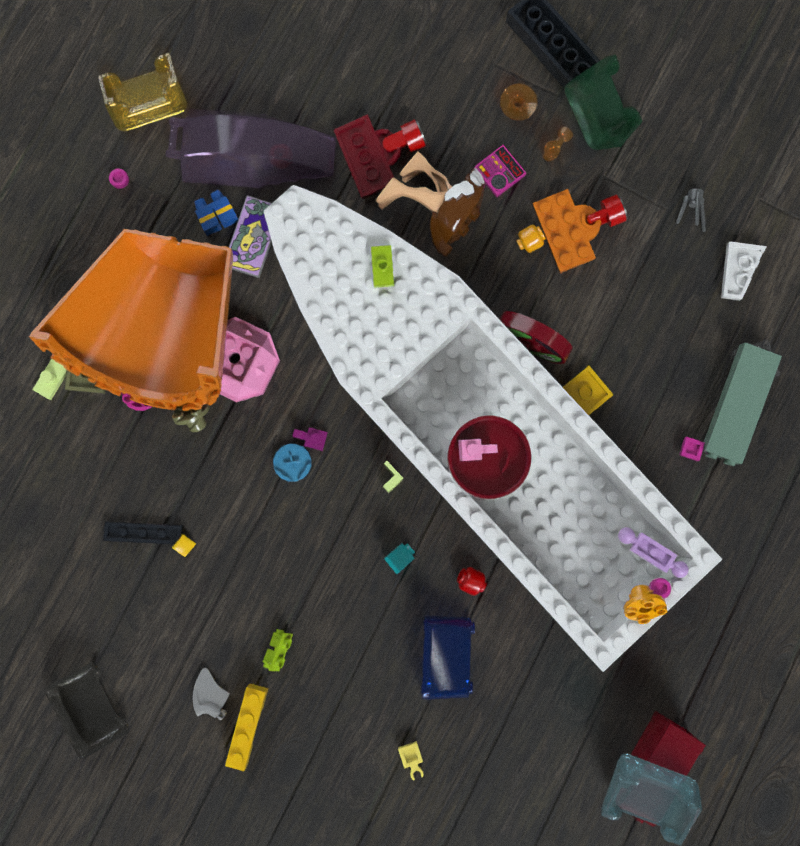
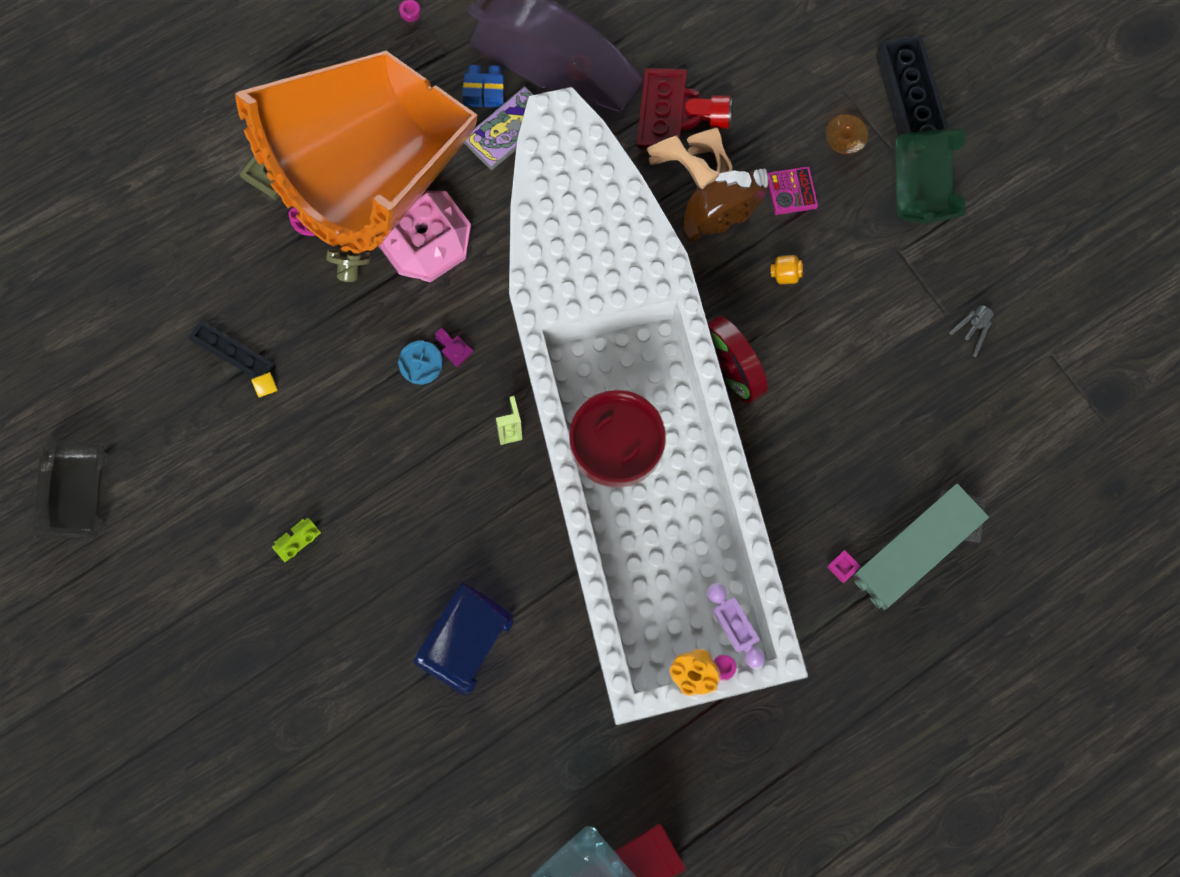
camera: 30 degrees right, 10 degrees down
yellowish green tile [32,359,67,400] -> none
light grey arm [193,668,230,720] -> none
yellow arch [225,684,268,771] -> none
lime plate [371,245,394,288] -> none
teal slope [384,543,415,574] -> none
light yellow plate [398,741,423,780] -> none
red head [457,567,487,596] -> none
bright pink plate [459,439,498,461] -> none
orange plate [533,189,627,273] -> none
clear orange leg [543,126,573,162] -> none
yellow plate [563,366,613,415] -> none
white wing [721,241,767,301] -> none

